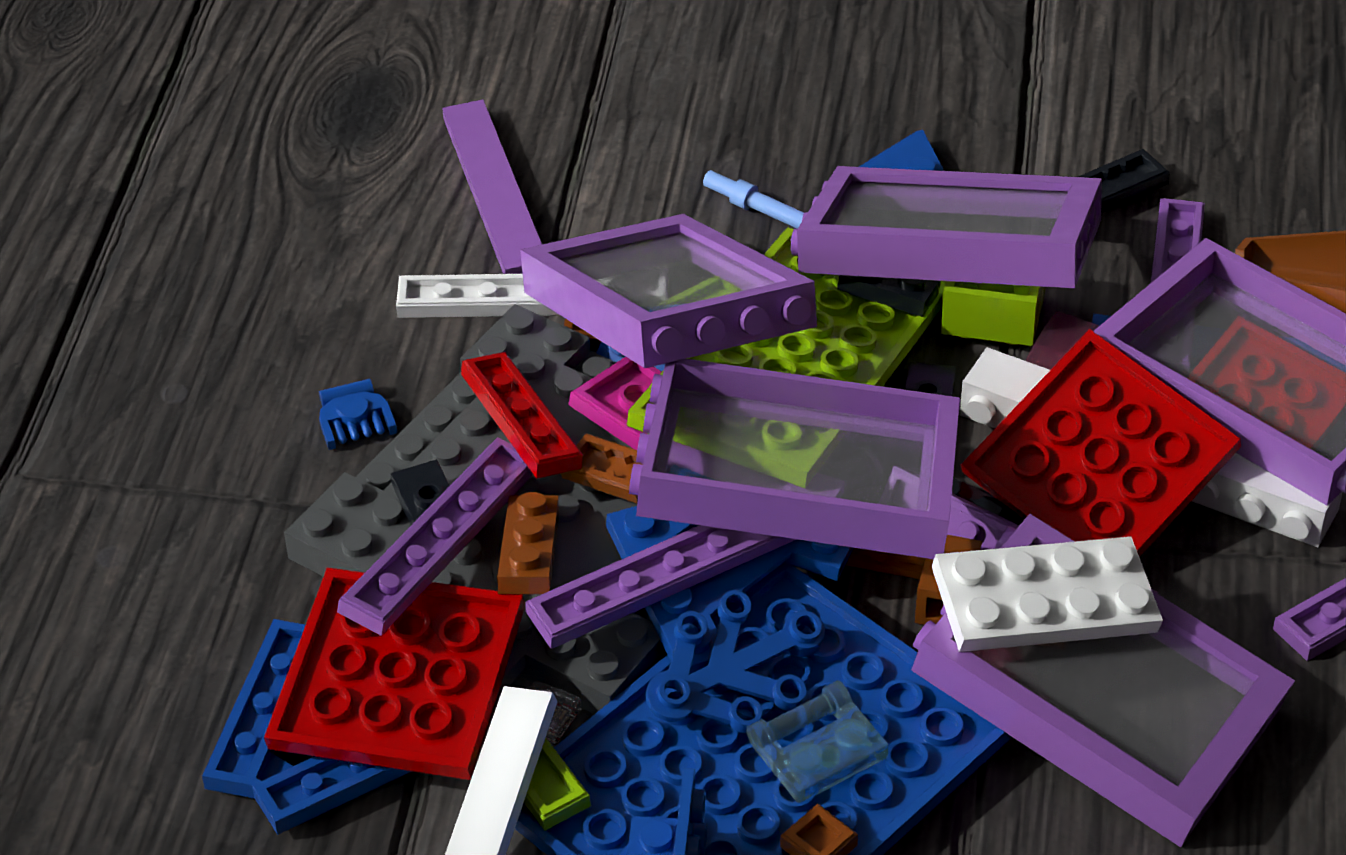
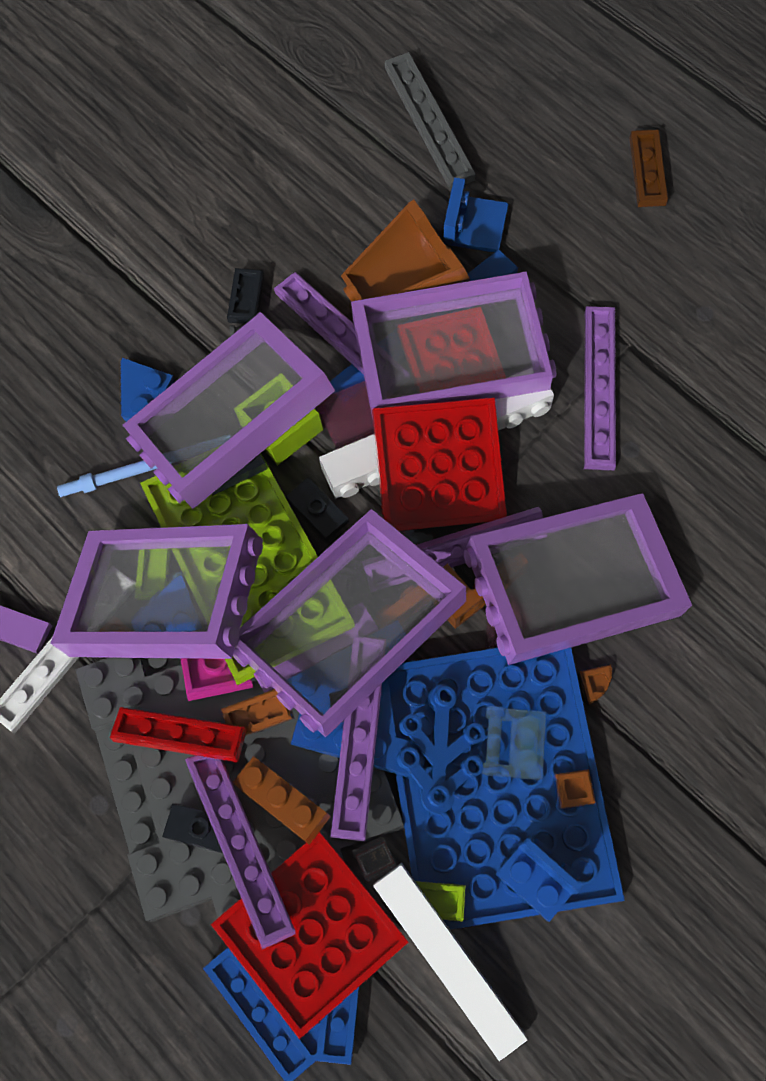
camera: 50 degrees left, 25 degrees up
blue piece [319,379,397,450] -> none
white plate [932,537,1163,652] -> none
none -> dark orange tile [579,664,612,705]

